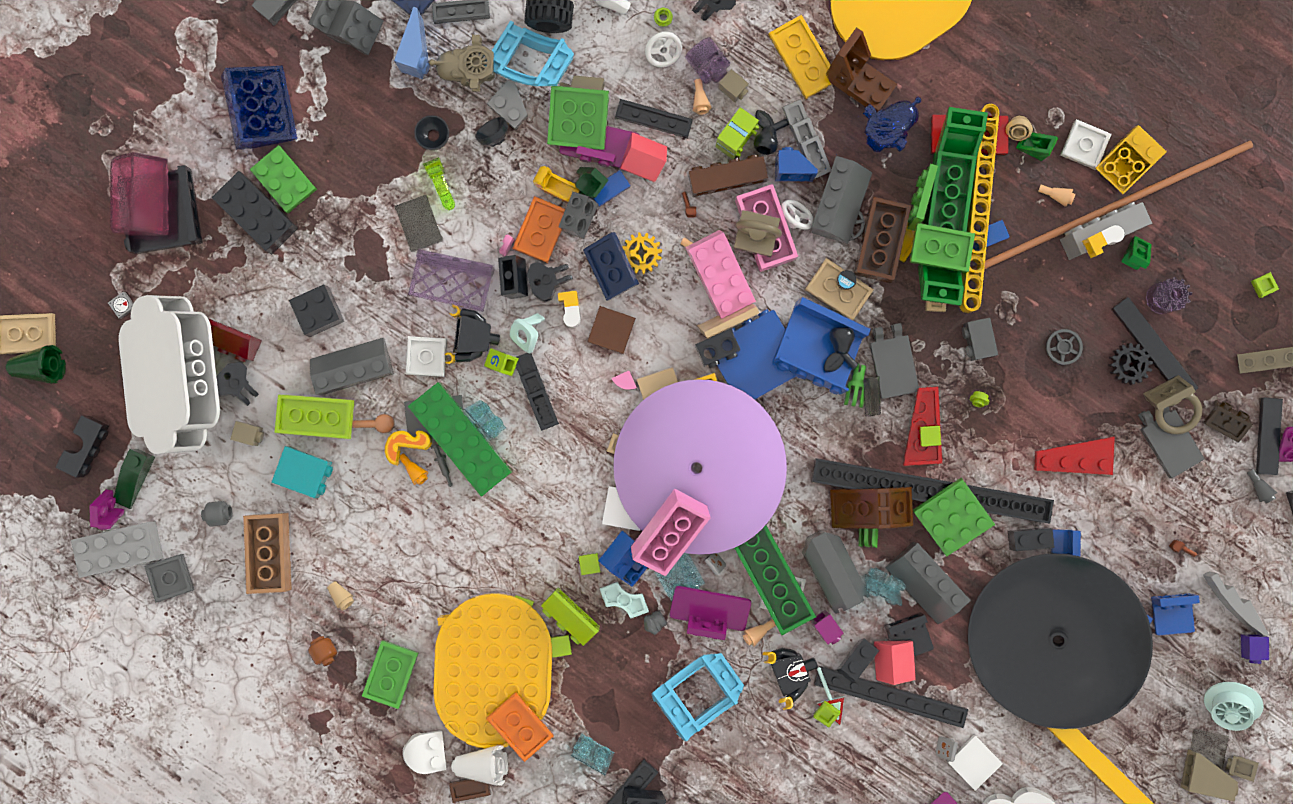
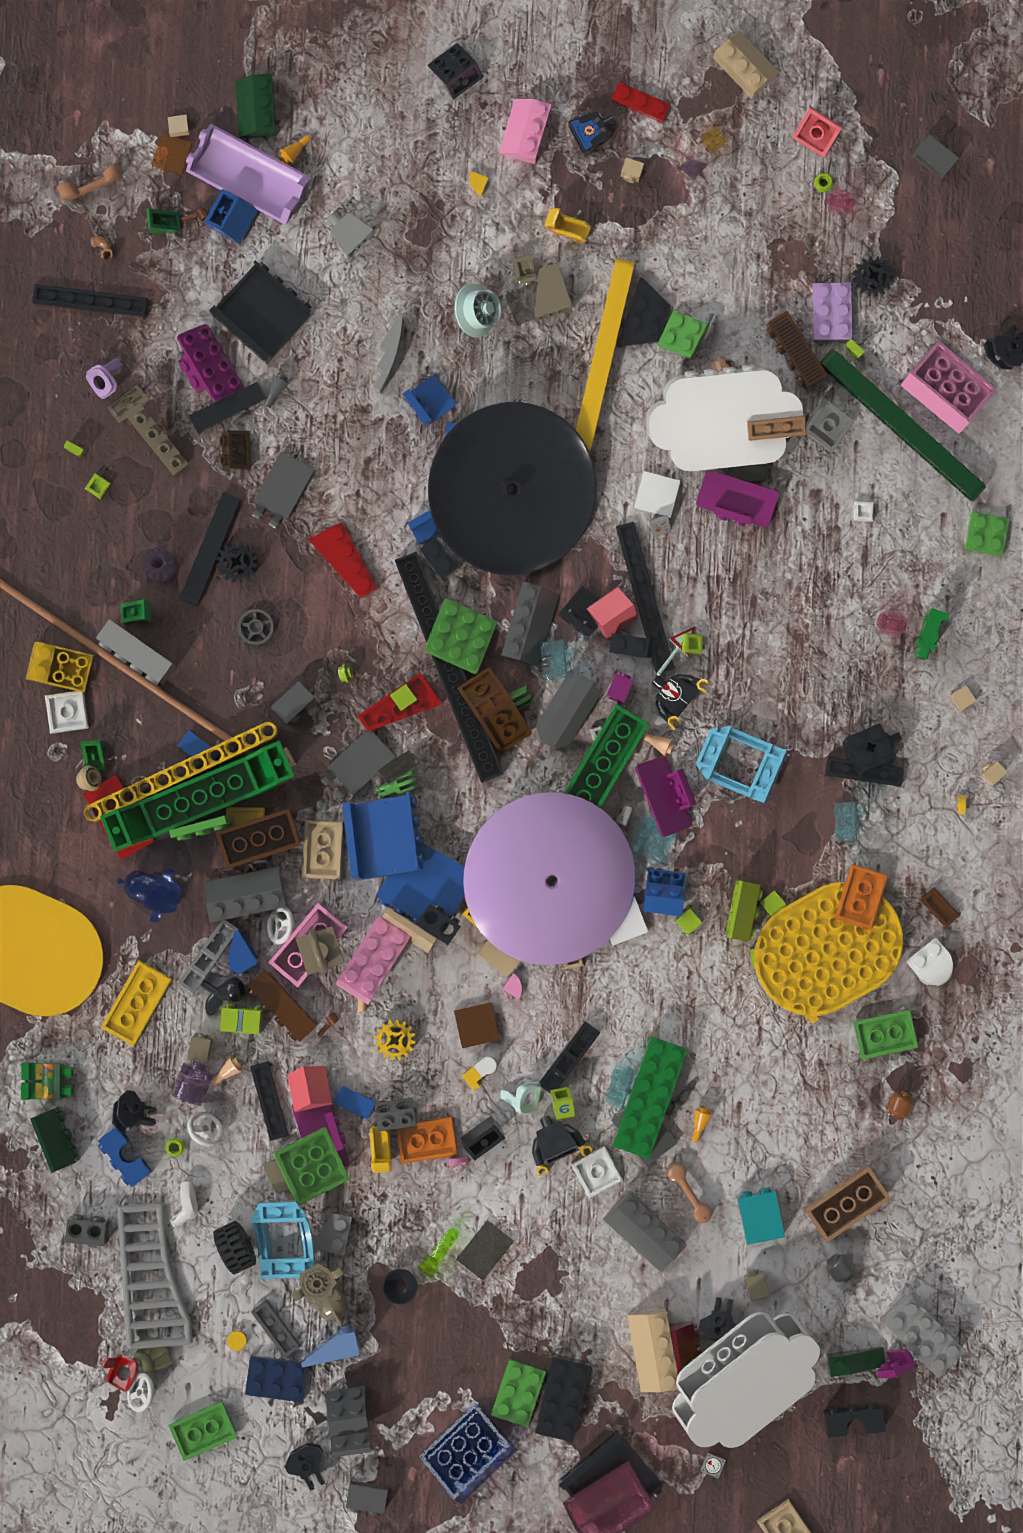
camera: 120 degrees left, 0 degrees up
dark green cone [6,345,66,384] -> none
dark grey tile [144,554,195,603] -> none
lime hinge [274,394,354,439] -> none
black brick [289,284,345,337] -> none
tan cone [327,581,354,611] -> none
yellow animal [385,430,432,466] -> none
clear purple fence [408,249,495,312] -> none
white cone [451,745,508,786] -> none
black piece [475,117,508,147] -> none
black hinge [527,262,573,302] -> none
dark green panel [575,167,609,198] -> none
dark blue plate [583,232,639,301] -> none
light aqua tile [600,582,649,618] -> none
bright pink brick [631,489,710,576] -> none
dark grey arm [644,610,668,635] -> none
black piece [824,328,858,372] -> none
reddish brown bracket [826,27,897,114] -> none
tile [836,270,857,290] -> none
bright green plate [910,223,975,273] -> none
light nougat cone [1038,185,1075,207] -> none
leg [1082,225,1124,258] -> none
dark tan tile [1143,375,1202,435] -> none
copper hand [1169,540,1197,557] -> none
dark purple brick [1241,634,1269,664] -> none
none -> tan slope [627,1308,678,1392]

